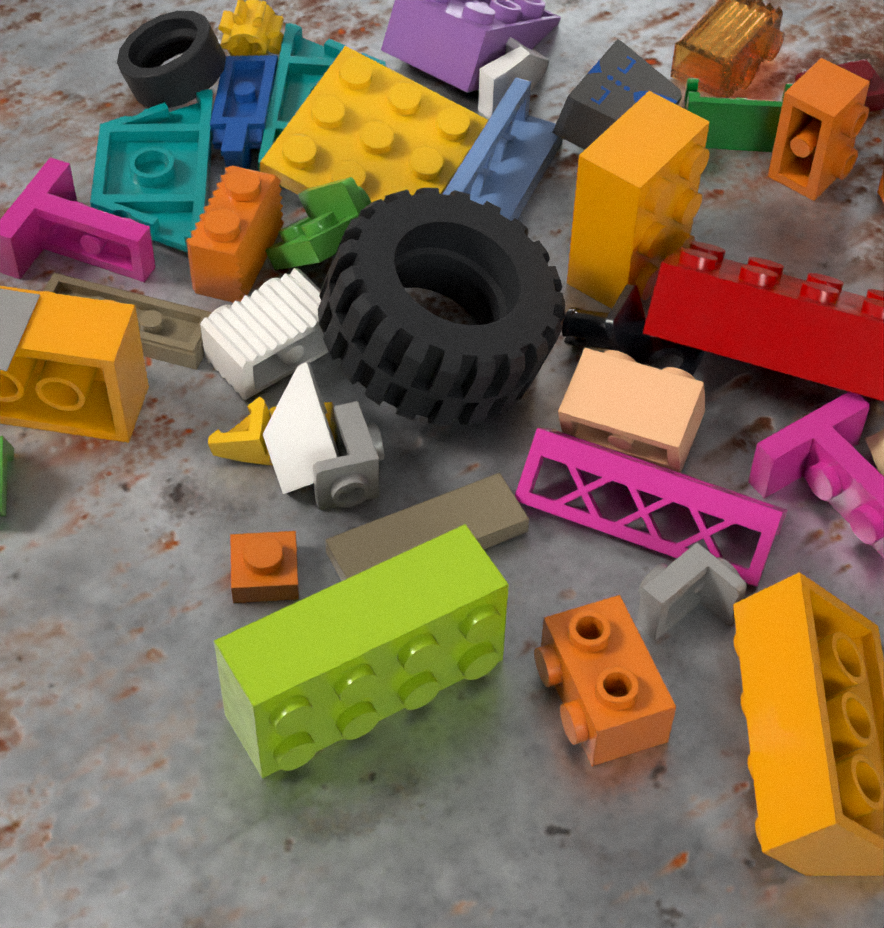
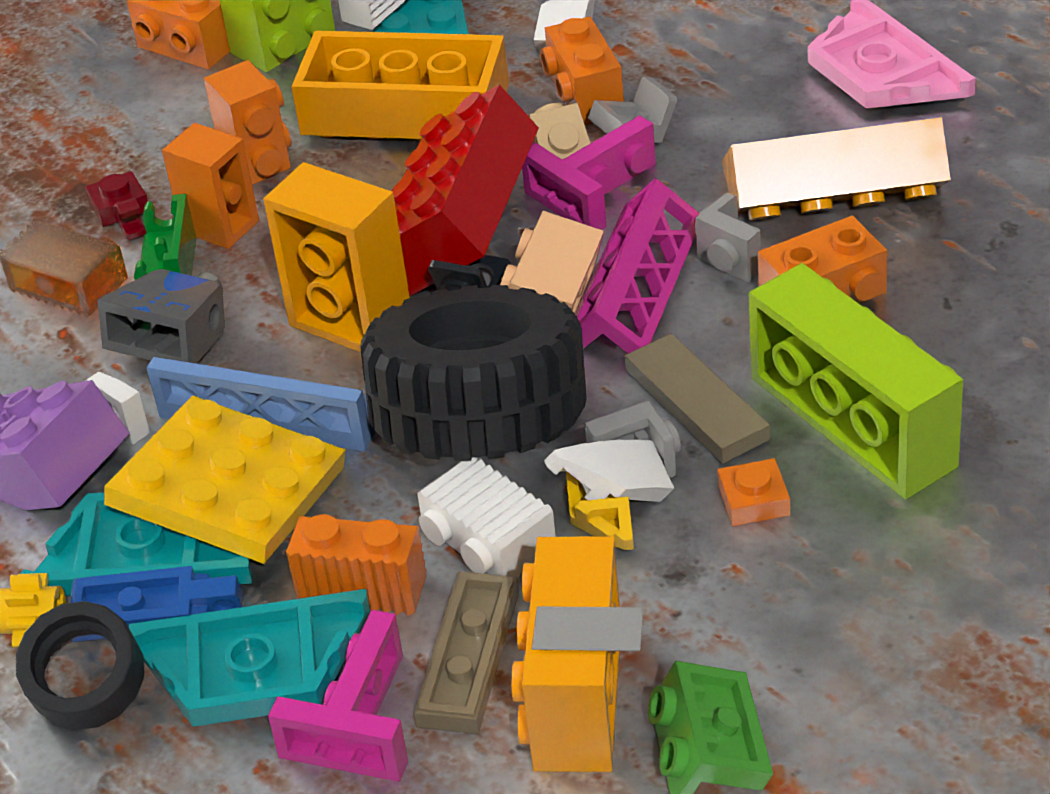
camera: 90 degrees left, 10 degrees down
bright green bracket [265,177,371,270] -> none

